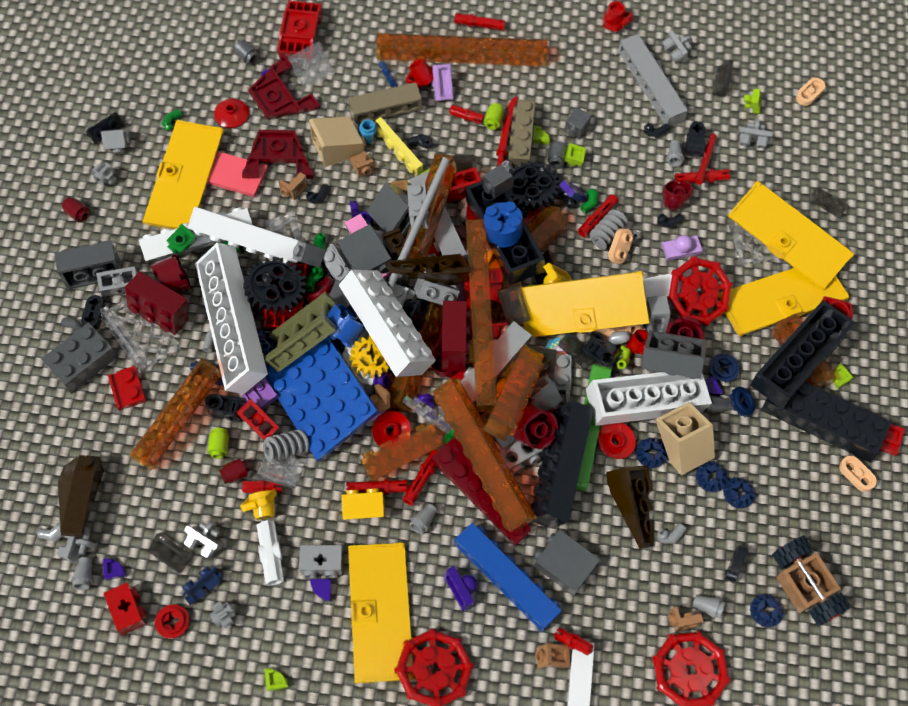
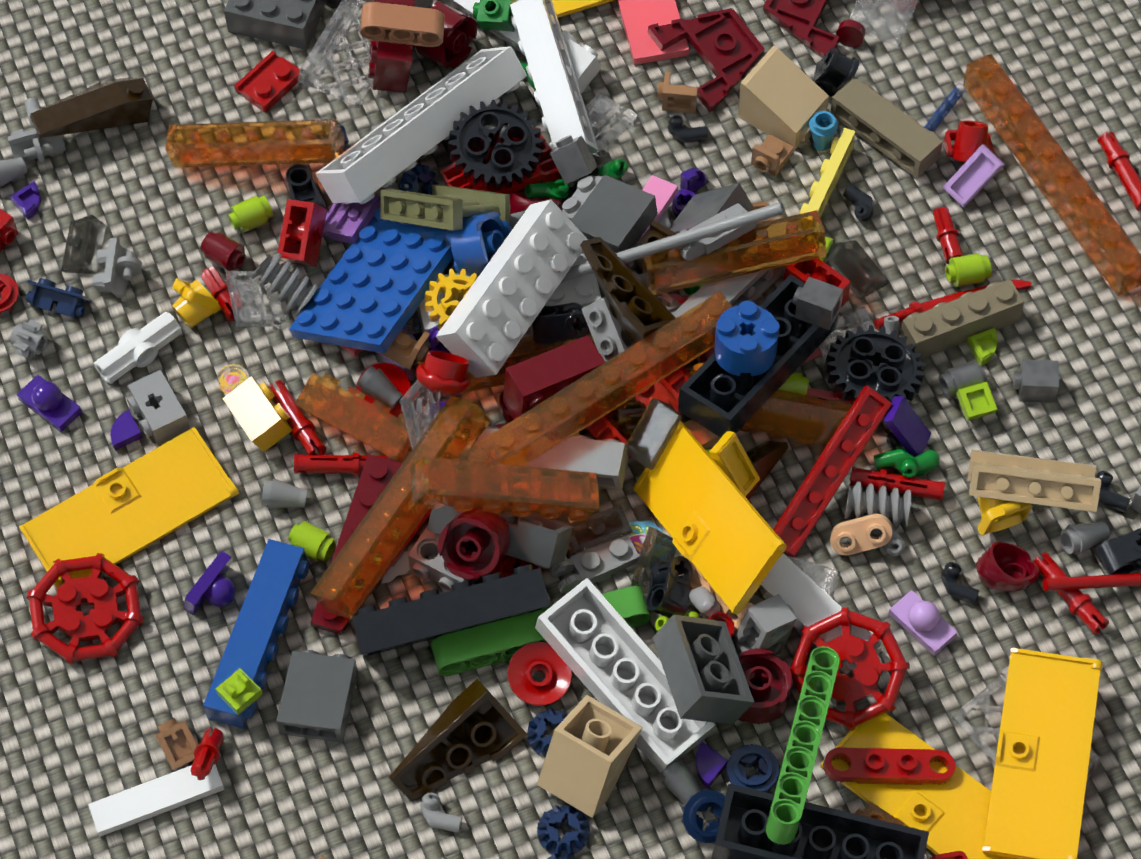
camera: 65 degrees right, 5 degrees down
none -> dark purple tile [16,375,82,432]
none -> lime tile [215,668,263,715]
none -> clear tile [217,364,248,394]
none -> lime brick [288,521,337,562]
none -> flat silver cone [357,366,403,409]
none -> nougat beam [360,2,445,47]
none -> red piece [416,351,470,396]
none -> bright green beam [766,646,840,845]
none -> red tile [773,386,892,558]
none -> black piece [813,47,859,97]
none -> red plate [823,747,956,785]
none -> dark red tile [836,20,866,47]
none -> green arm [874,449,919,478]
none -> tan fence [967,450,1101,512]
none -> yellow piece [977,497,1033,536]

